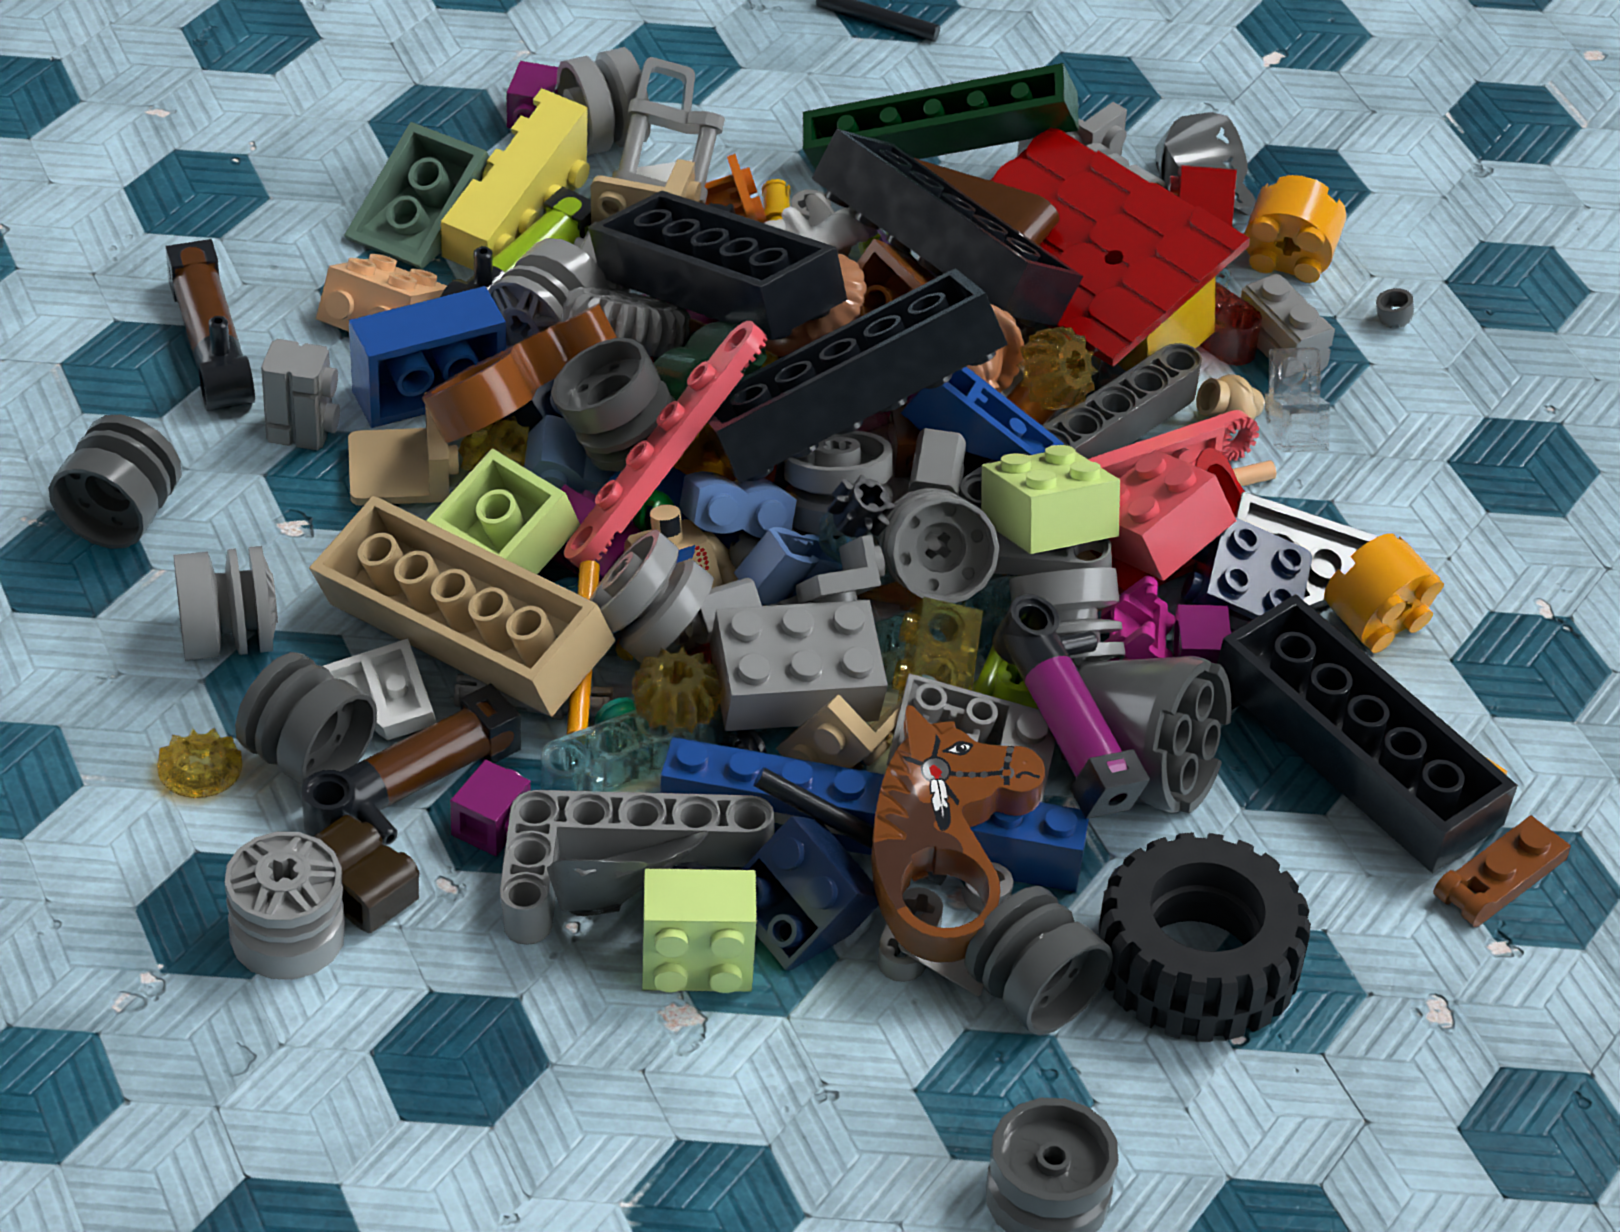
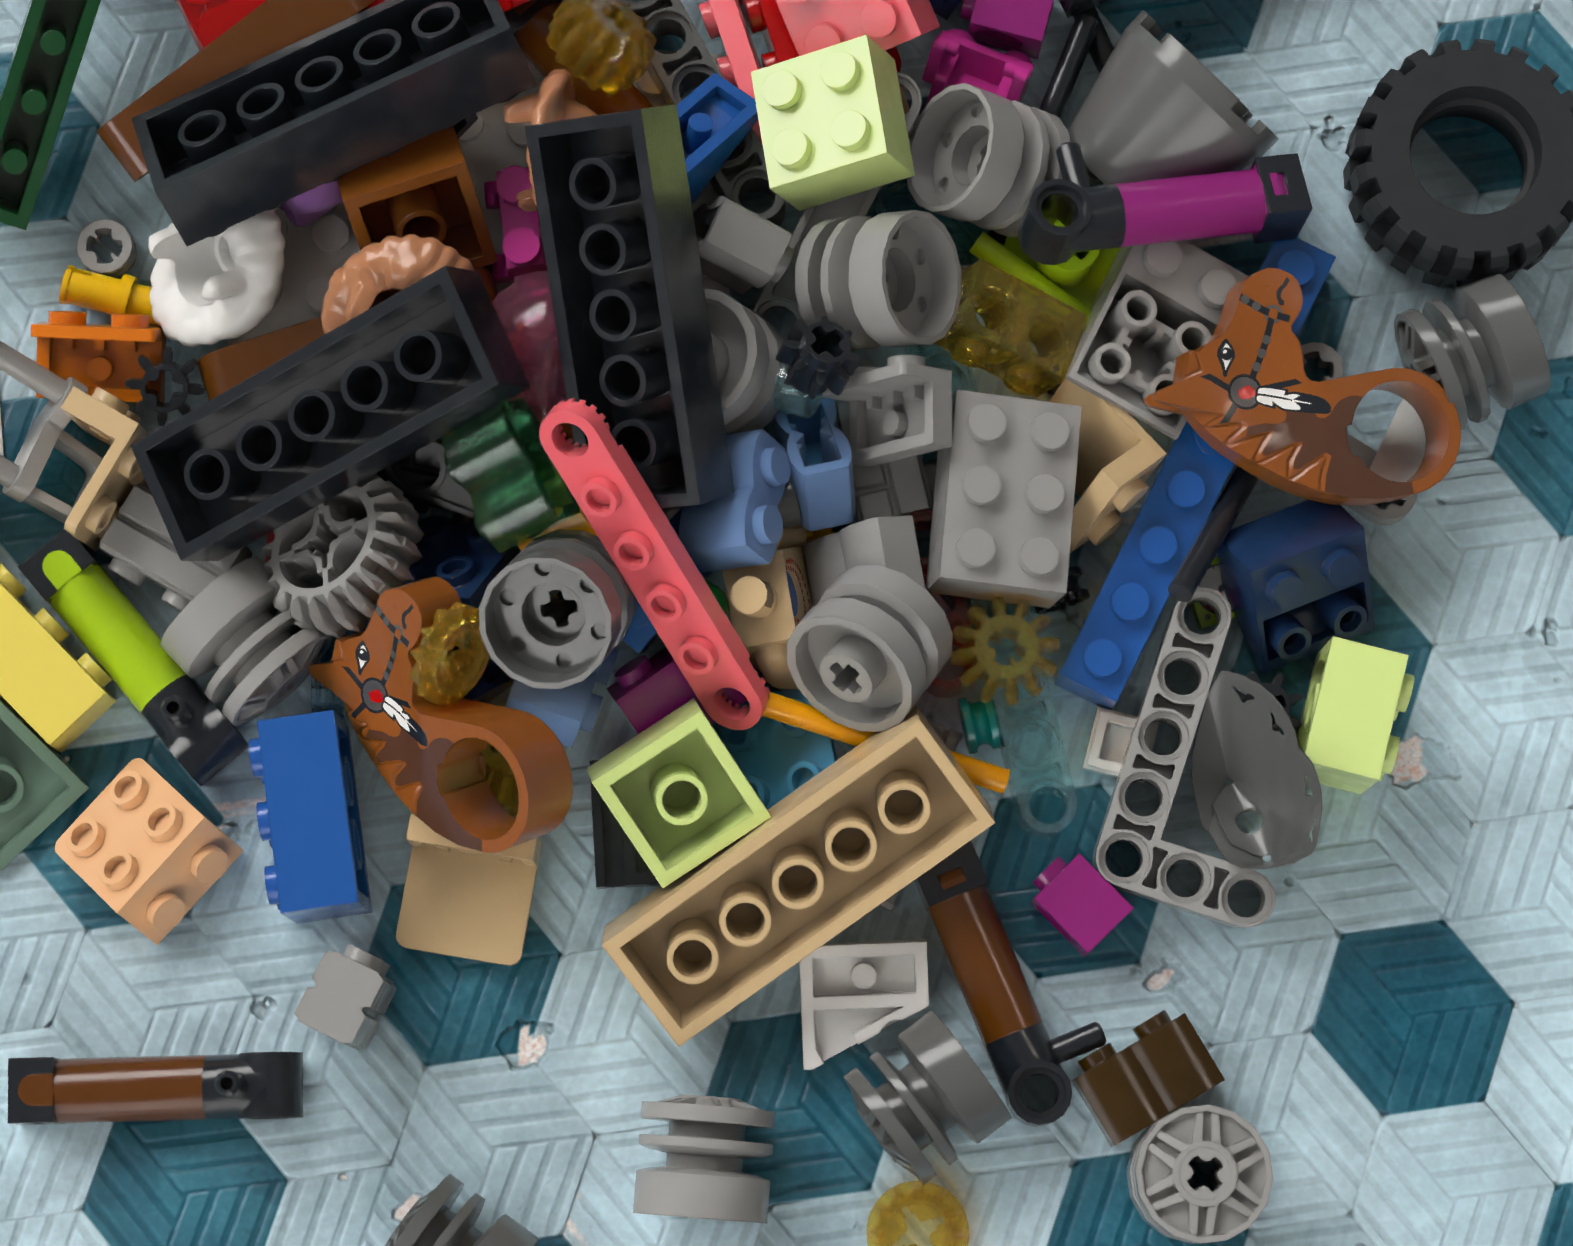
camera: 70 degrees left, 35 degrees up
none -> clear yellow gear [409,601,490,705]

